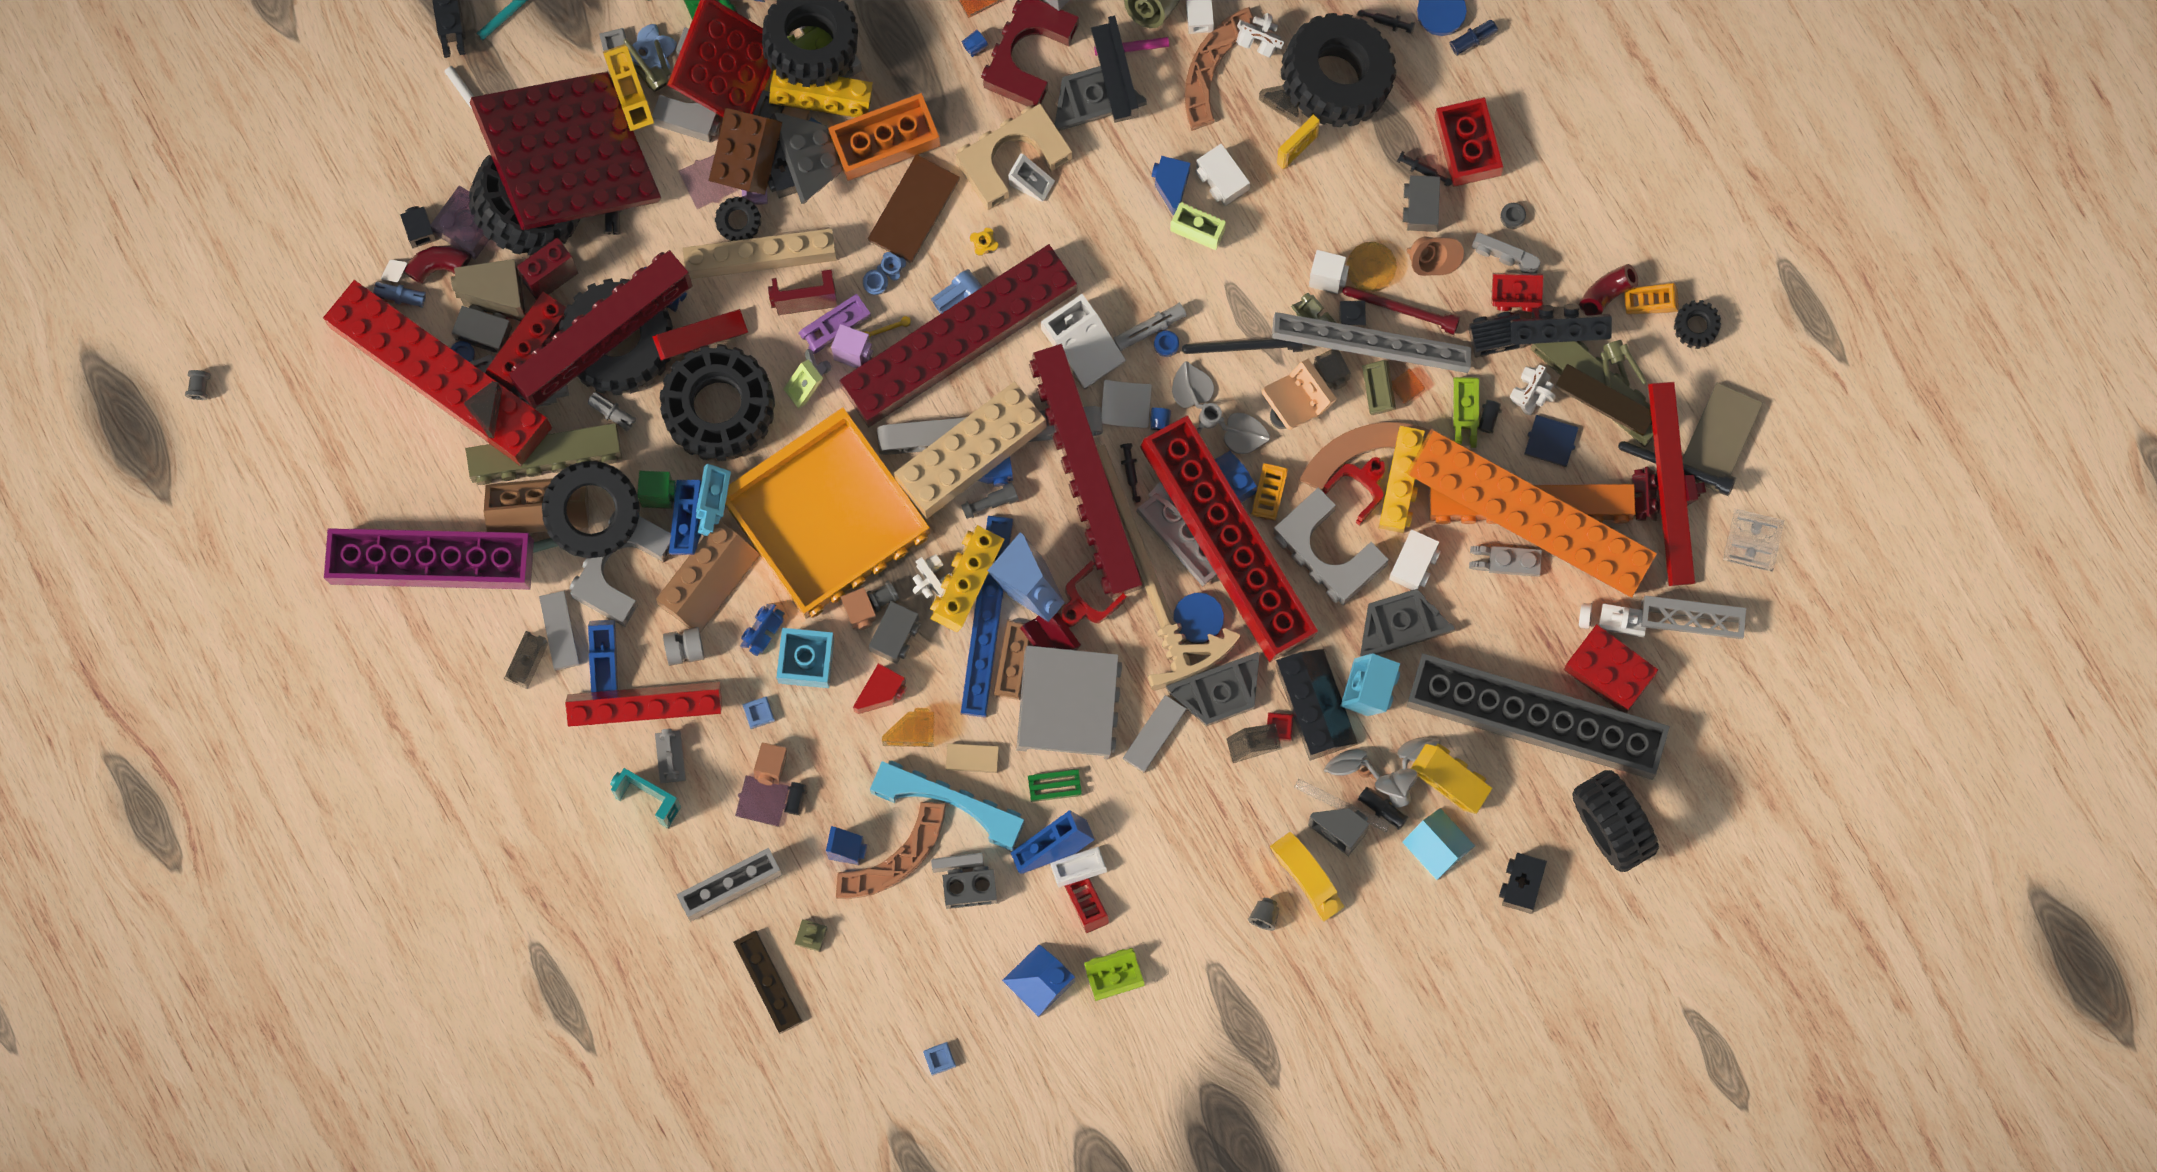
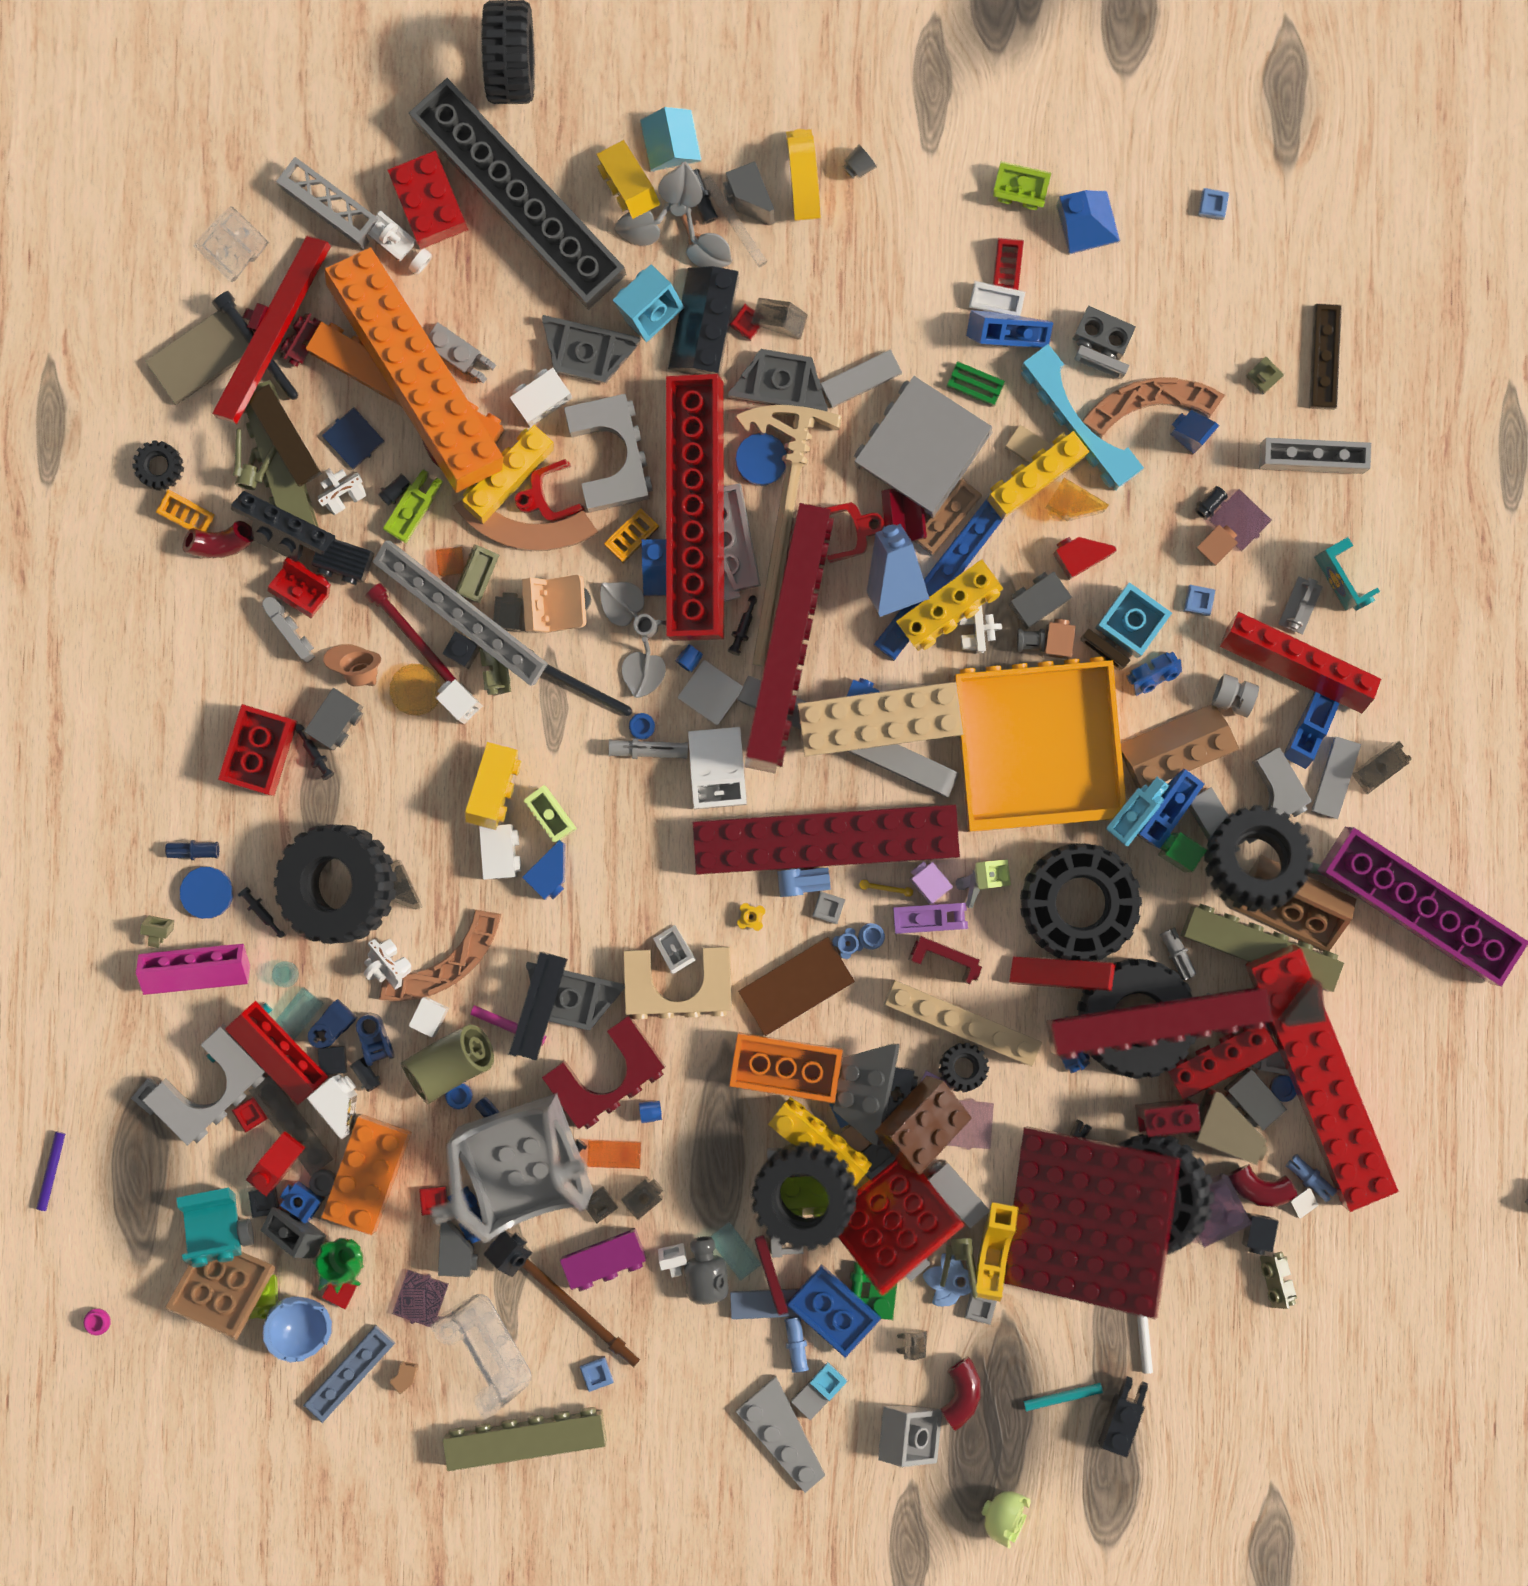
camera: 150 degrees left, 10 degrees up
dark grey piece [961,482,1019,519] -> none
yellow tile [1277,114,1320,169] -> none
black brick [1499,853,1547,914] -> none
dark grey tile [1500,203,1526,229] -> none
none -> yellow brick [465,742,521,830]
none -> light grey tile [812,891,845,924]
none -> yellow brick [987,431,1089,520]
none -> dark brown plate [1080,628,1130,670]
none -> olive hinge [1260,1252,1297,1309]

